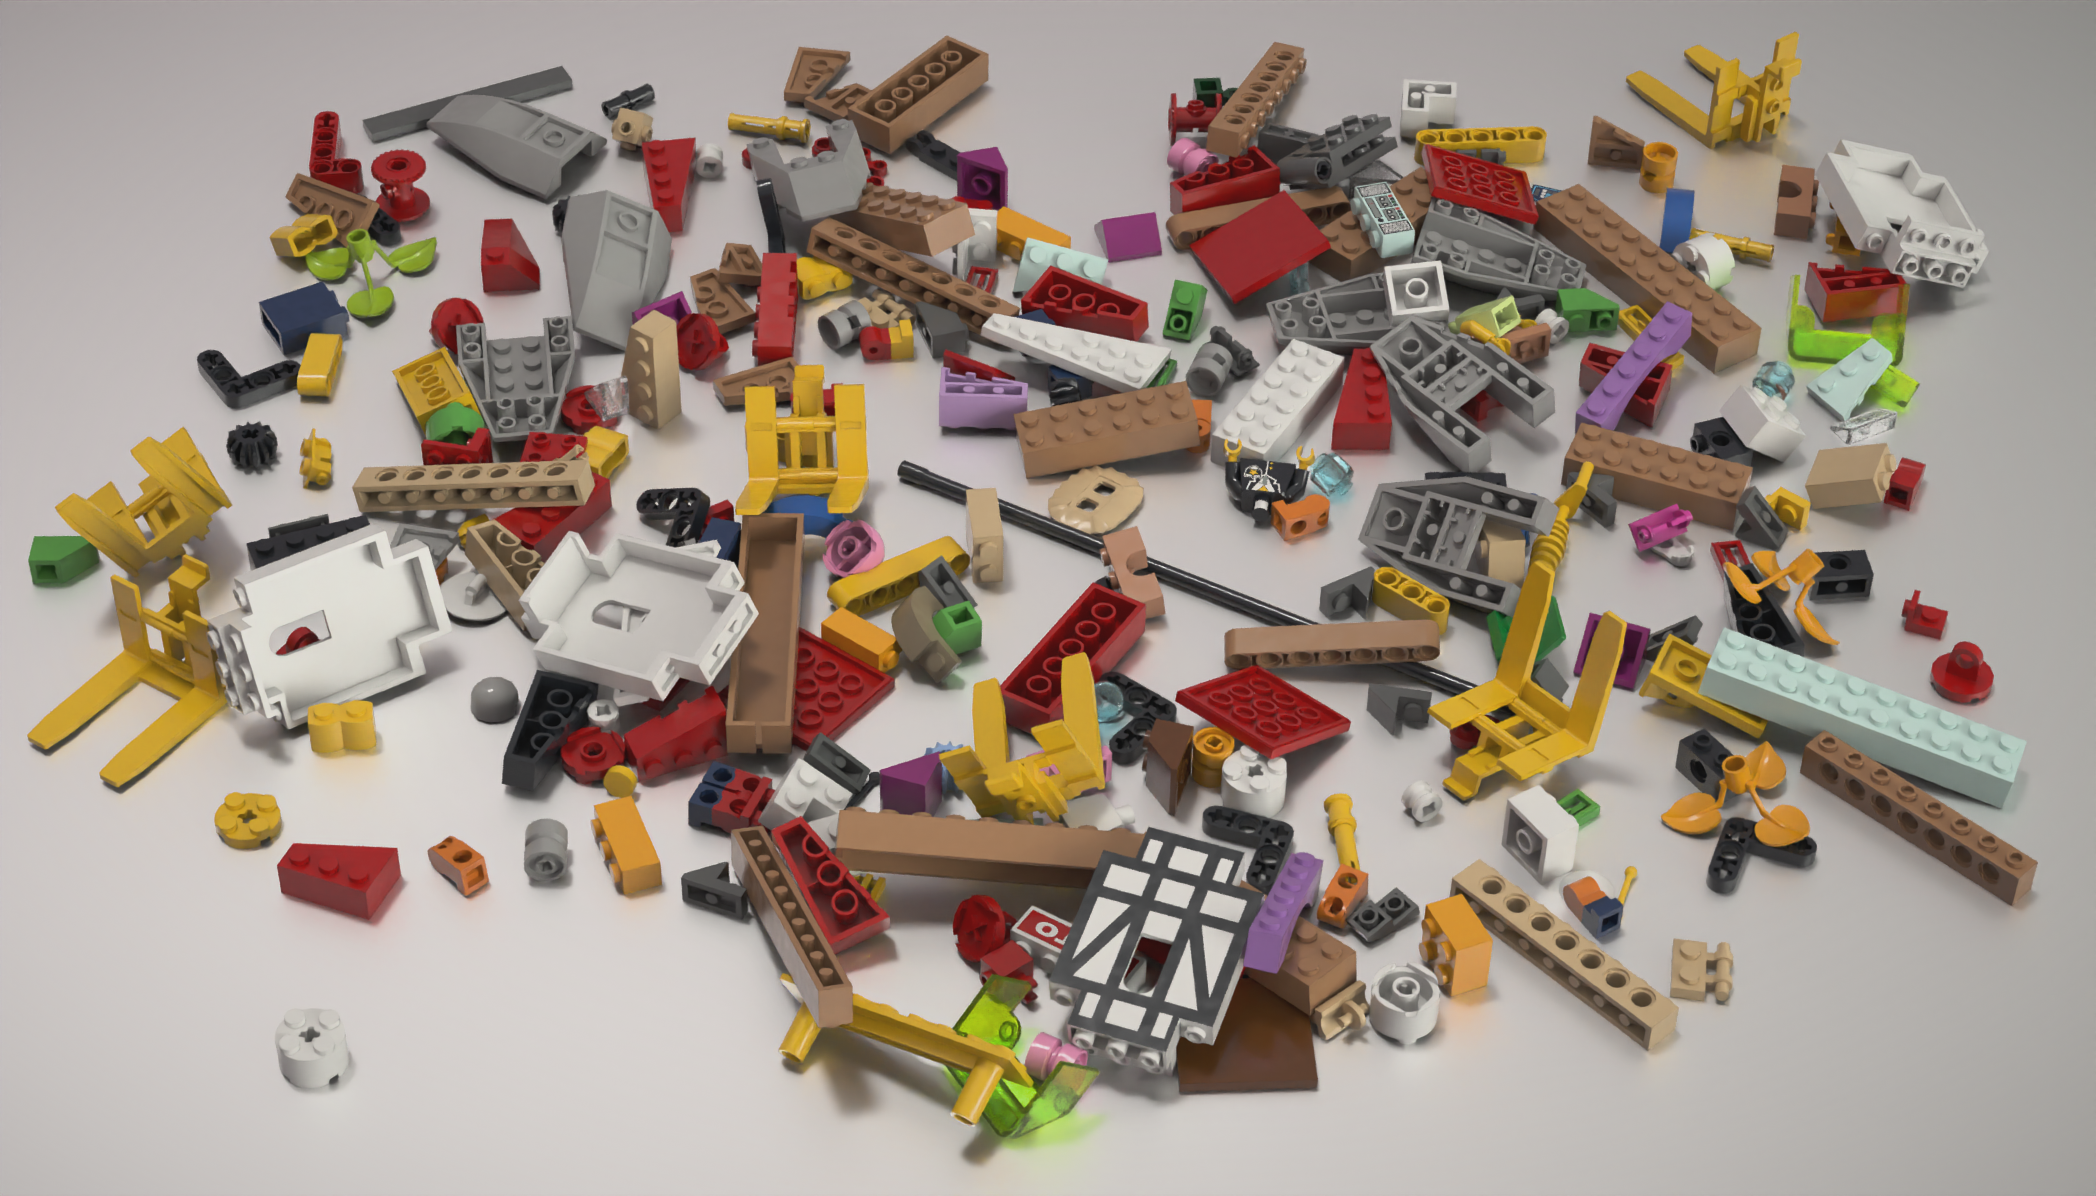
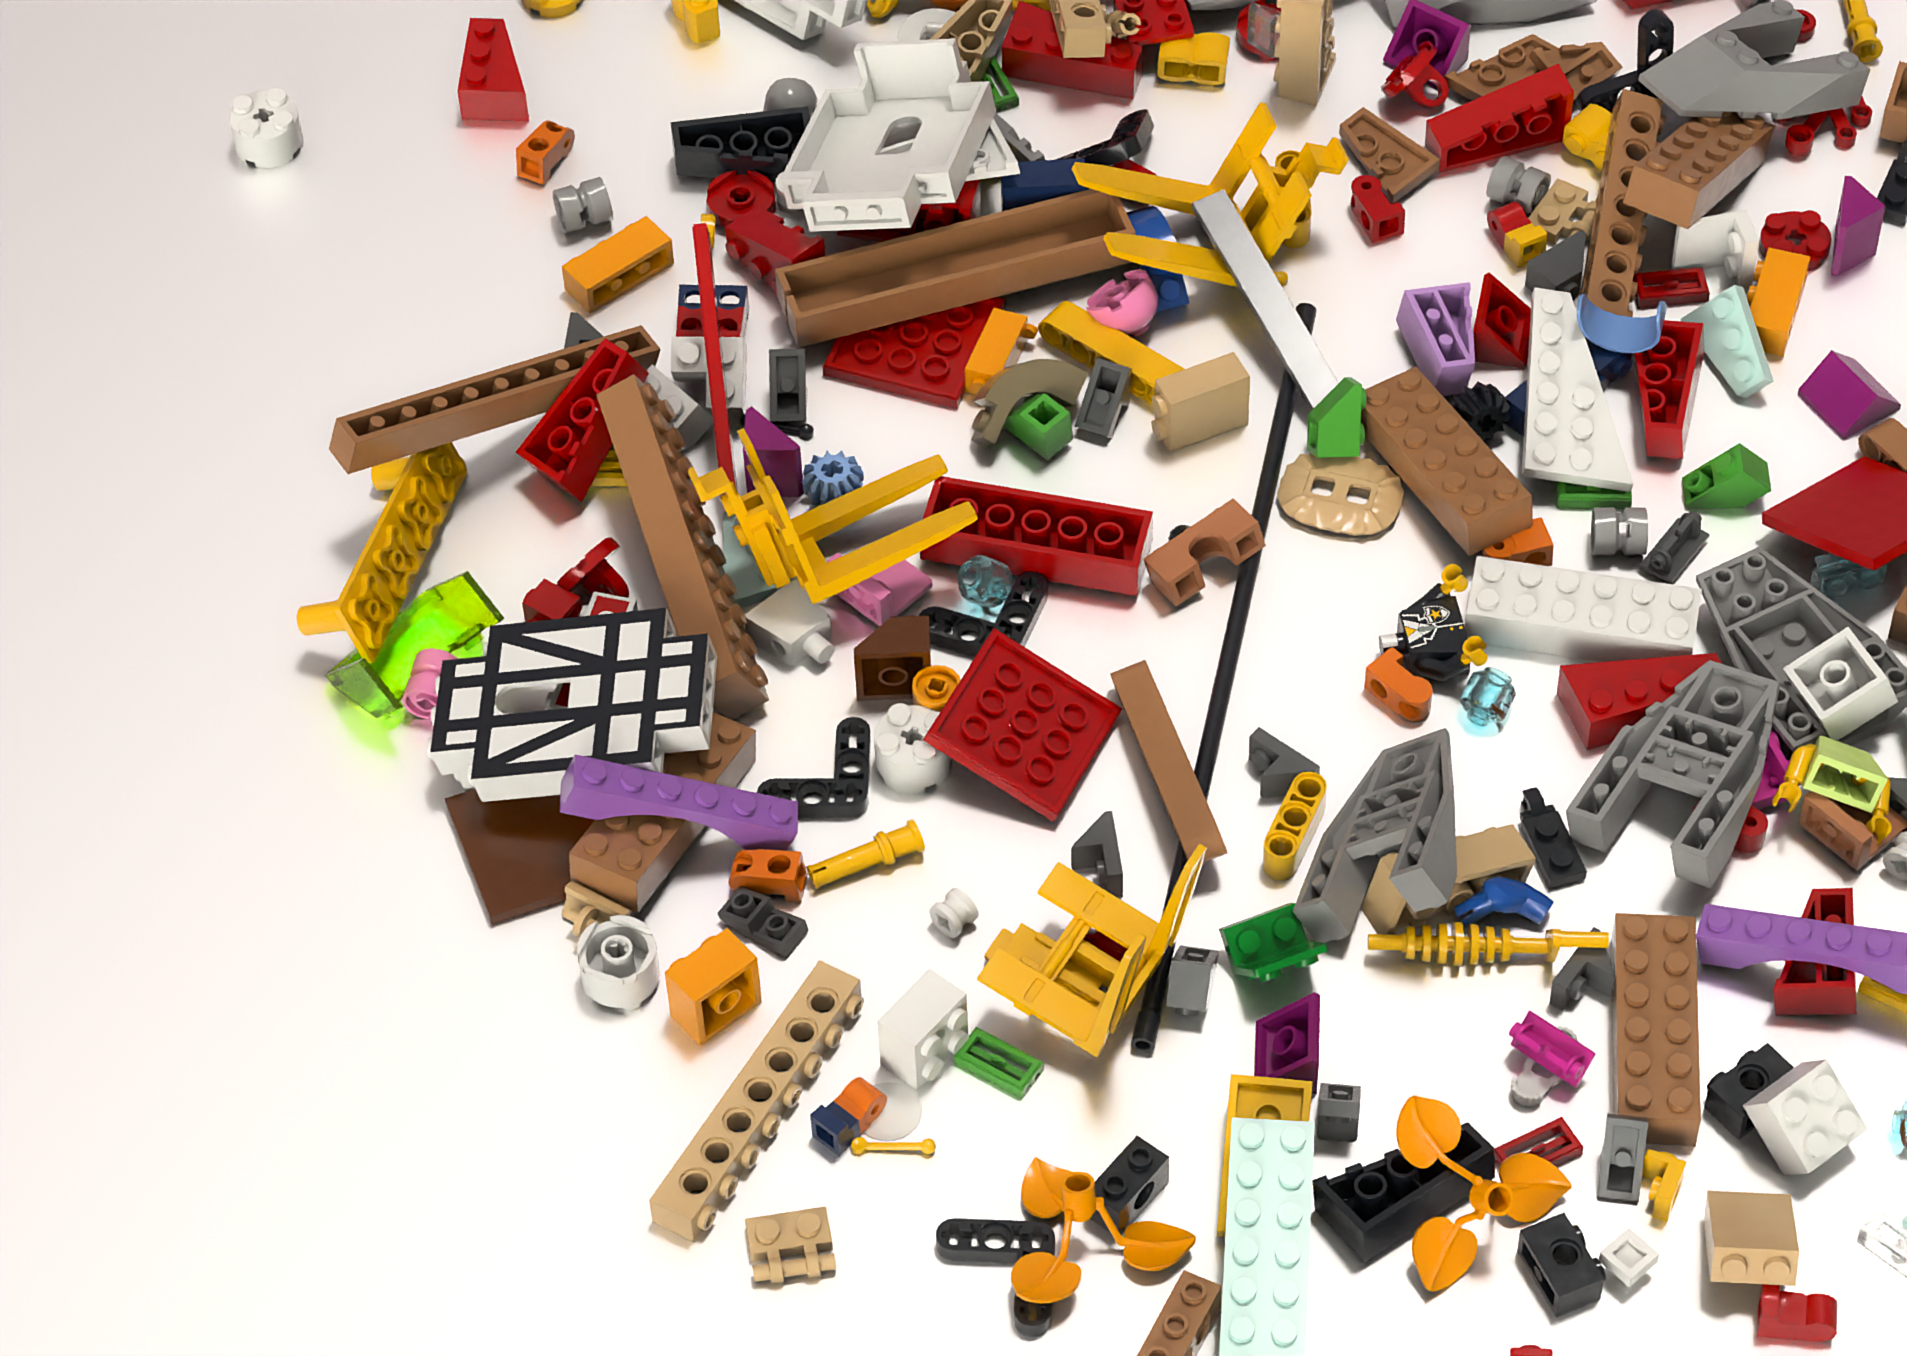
camera: 75 degrees right, 10 degrees up
none -> red tile [692,223,738,495]
none -> tile [1192,189,1339,411]
none -> bright green slope [1307,377,1366,458]
none -> medium blue piece [1577,294,1667,353]
none -> white tile [1599,1228,1659,1287]

